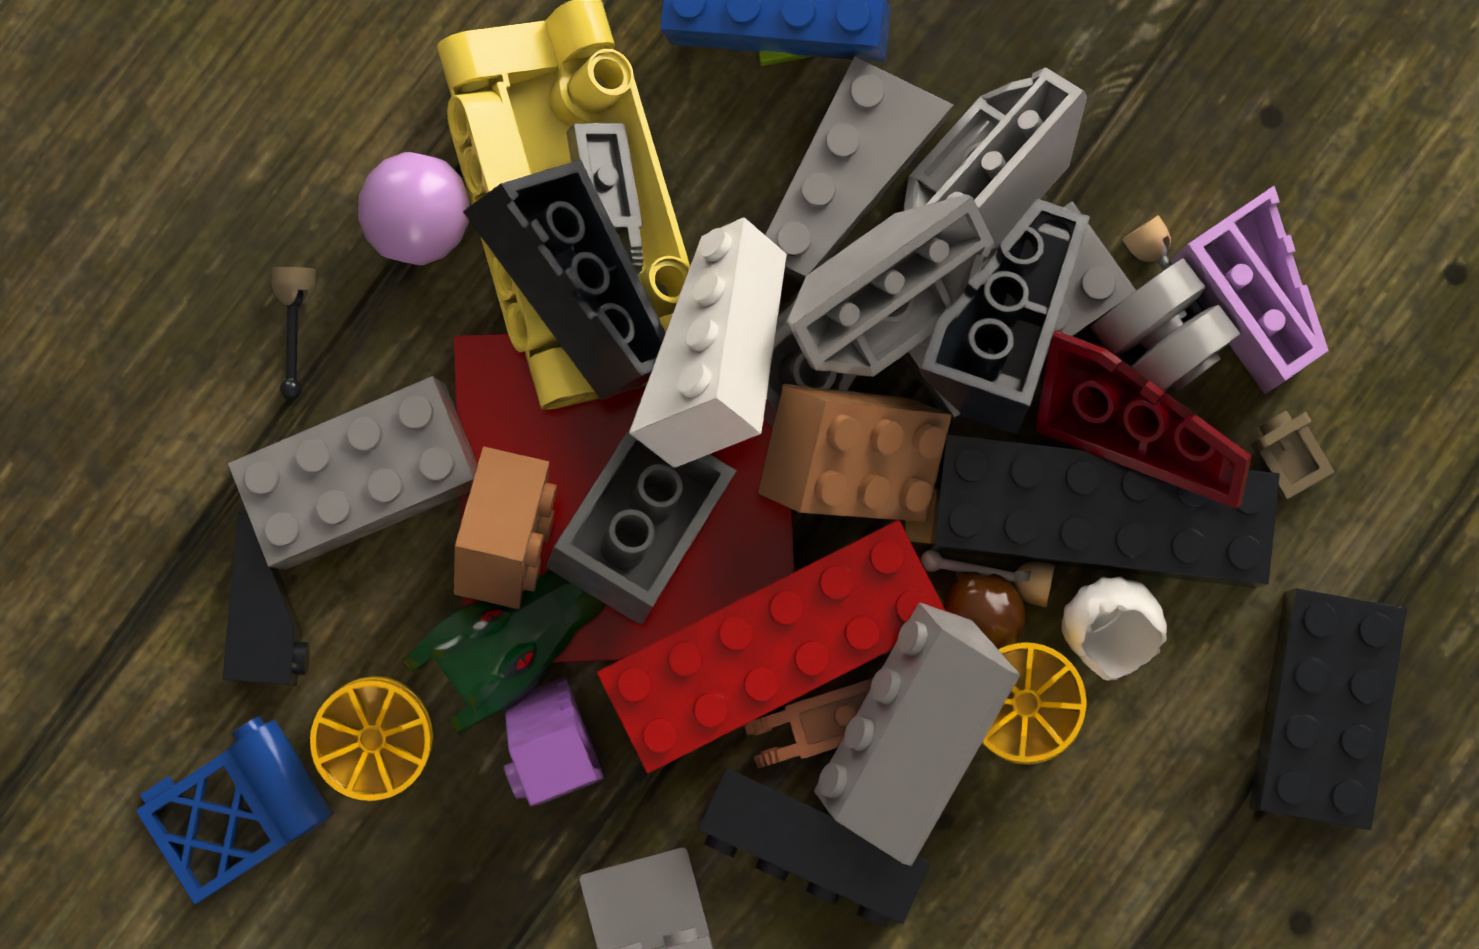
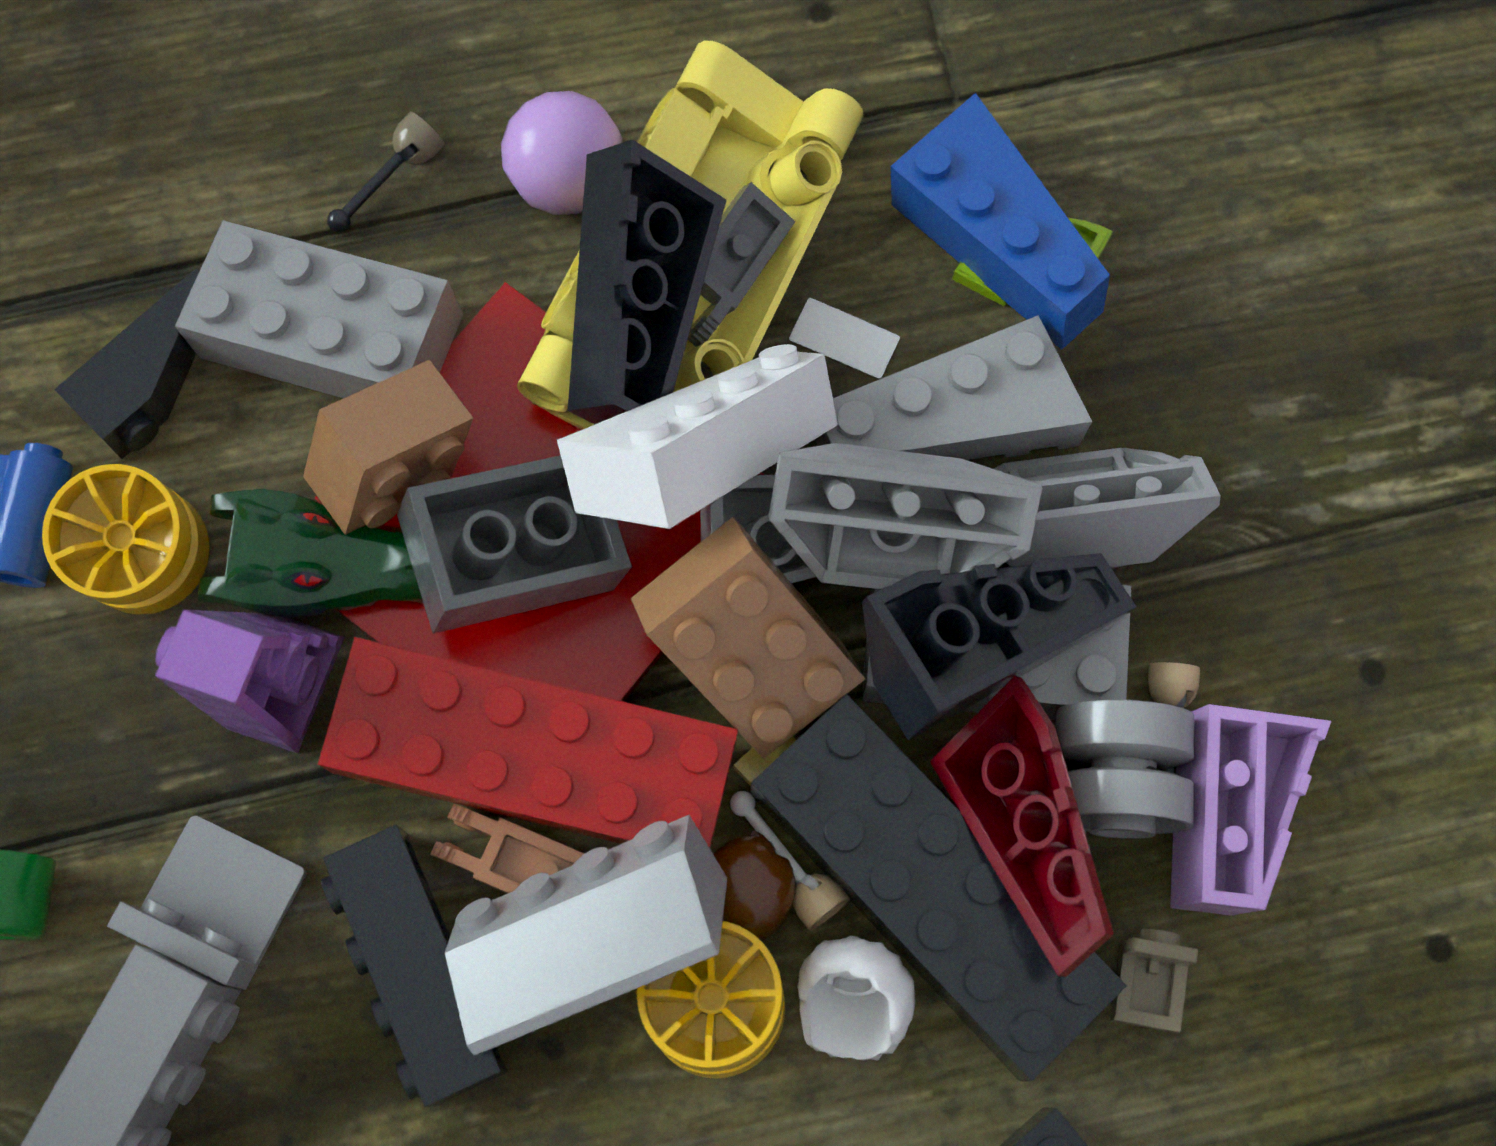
camera: 40 degrees right, 10 degrees down
none -> white sticker [789,298,900,379]

